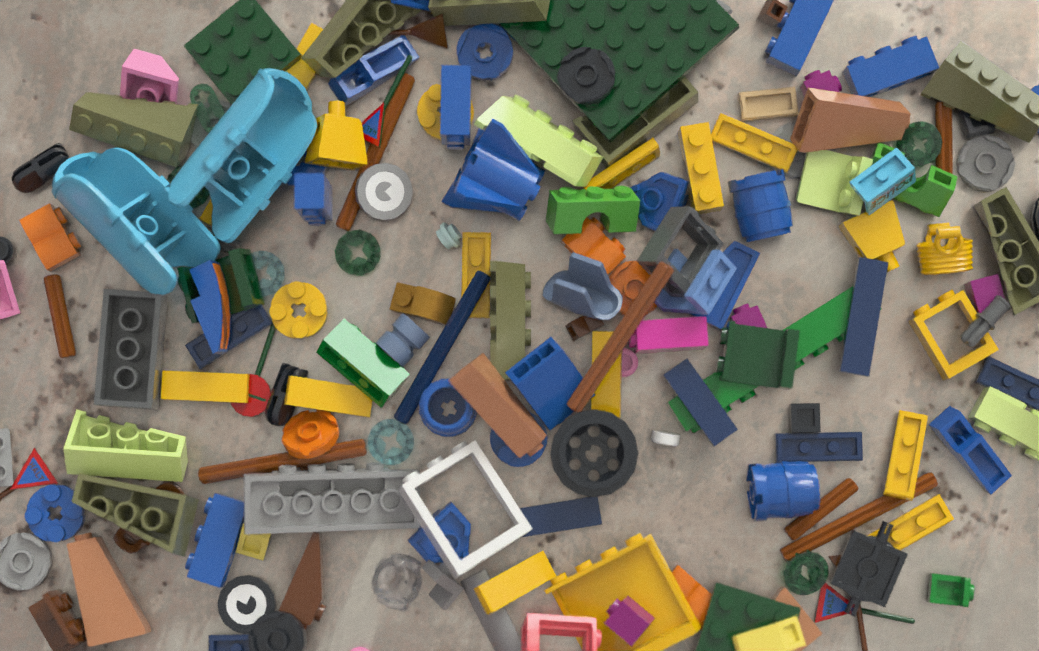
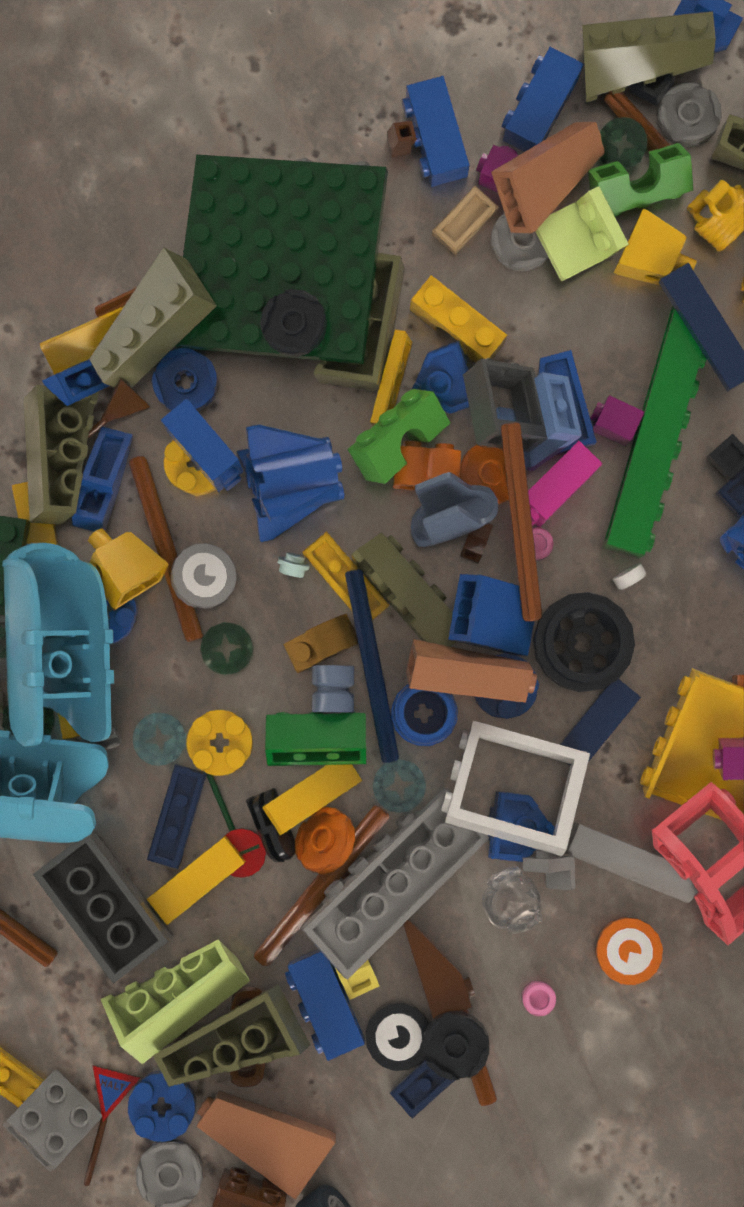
camera: 45 degrees left, 0 degrees up
dark green panel [177,248,265,324] -> none
blue slope [190,260,231,355] -> none
blue brick [294,173,333,226] -> none
piece [362,55,413,148] -> none
yellowish green wedge [474,95,603,187] -> none
yellow tile [474,550,556,615] -> none
yellow tile [591,331,622,418] -> none
dark blue tile [663,358,738,447] -> none
yellow tile [711,113,798,174] -> none
dark green panel [716,321,800,390] -> none
blue piece [728,169,793,242] -> none
medium azure panel [850,148,916,215] -> none

